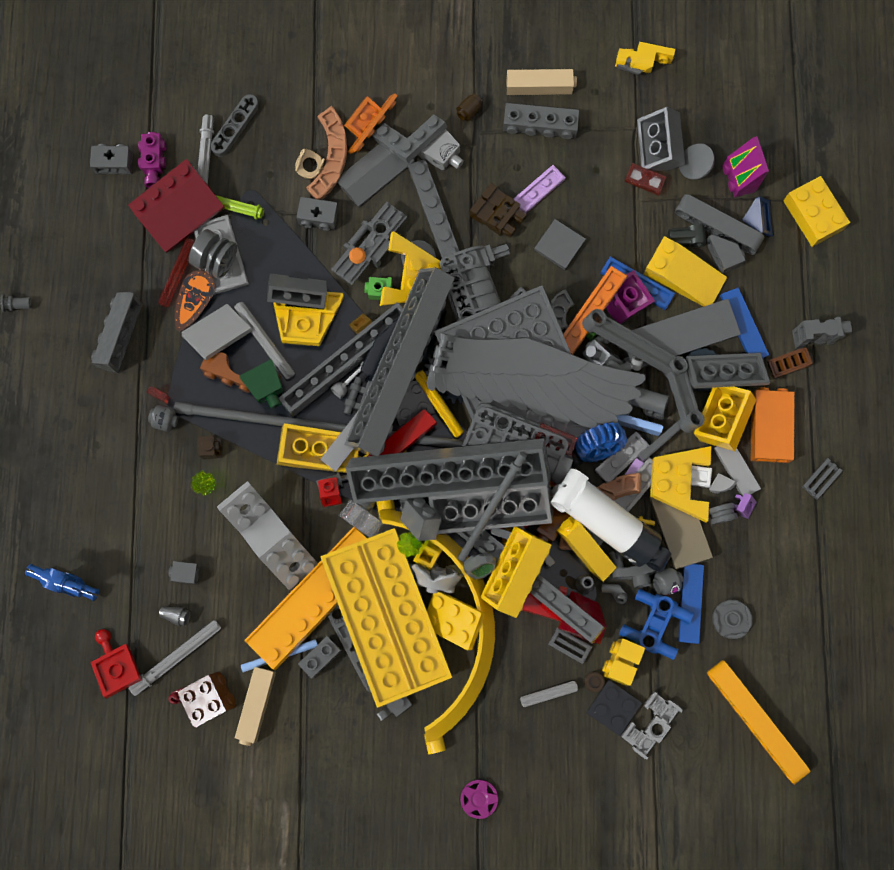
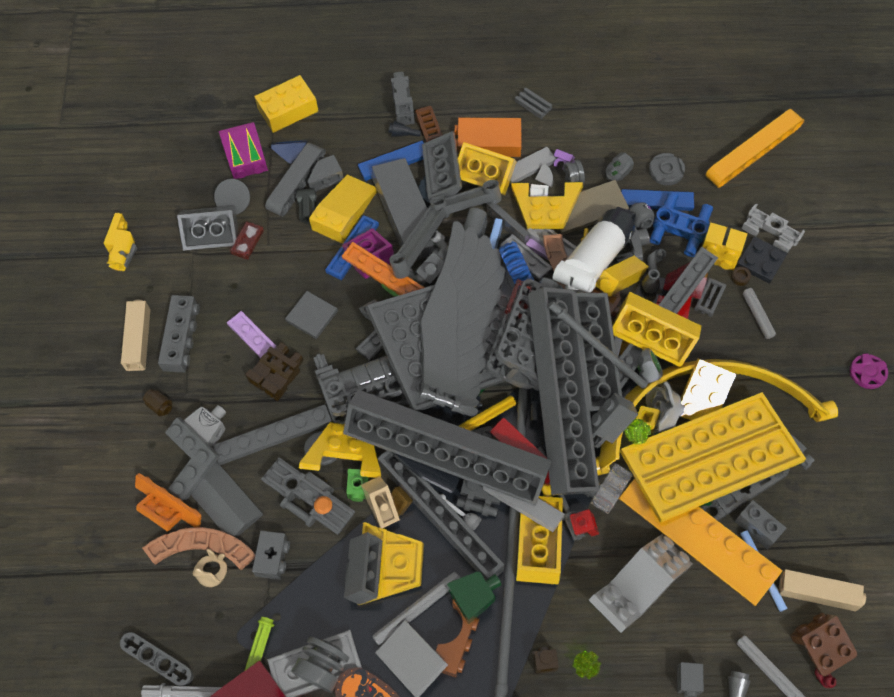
camera: 90 degrees left, 15 degrees down
none -> tan slope [361,476,400,529]
none -> black cone [388,120,421,137]
none -> dark grey rock [605,152,634,182]

